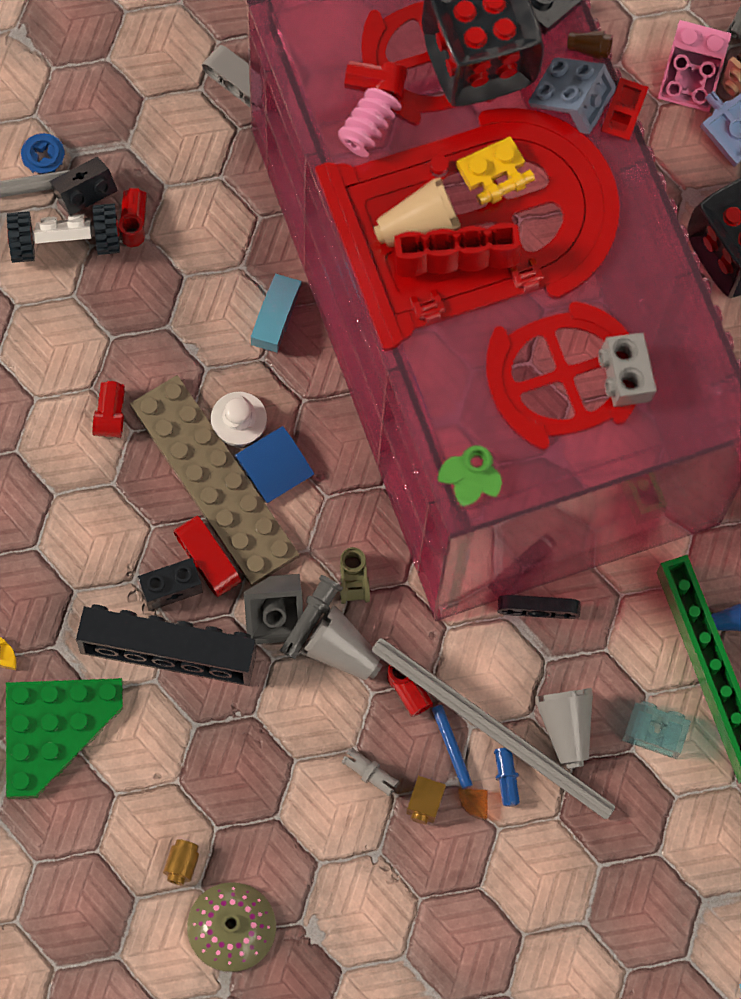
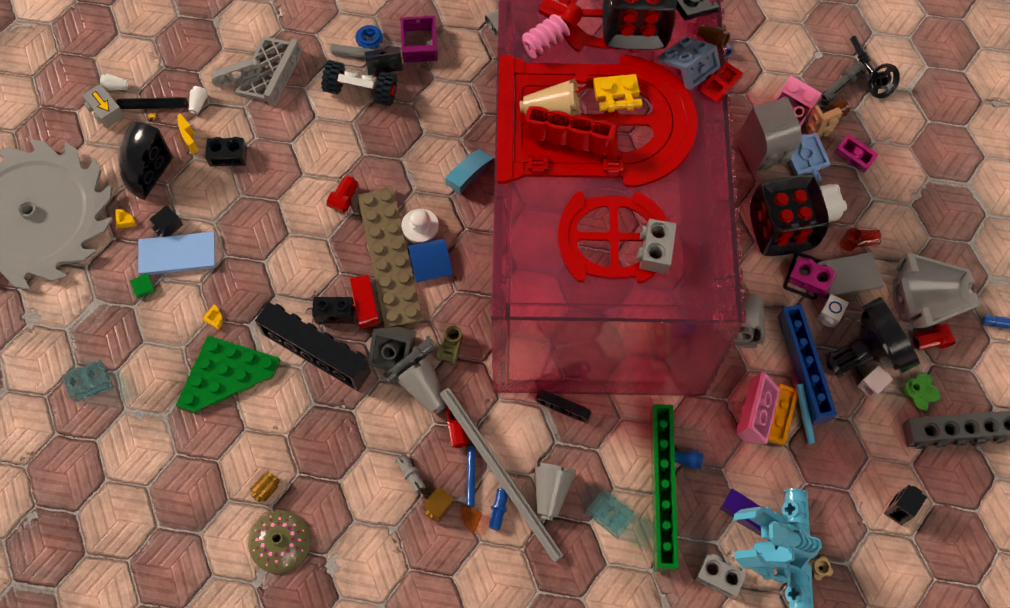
camera: 25 degrees right, 5 degrees down
red piece [118,188,147,247] -> none
bright green plate [438,446,502,507] -> none
none -> magenta window [400,15,438,63]
none -> light grey brick [736,97,802,172]

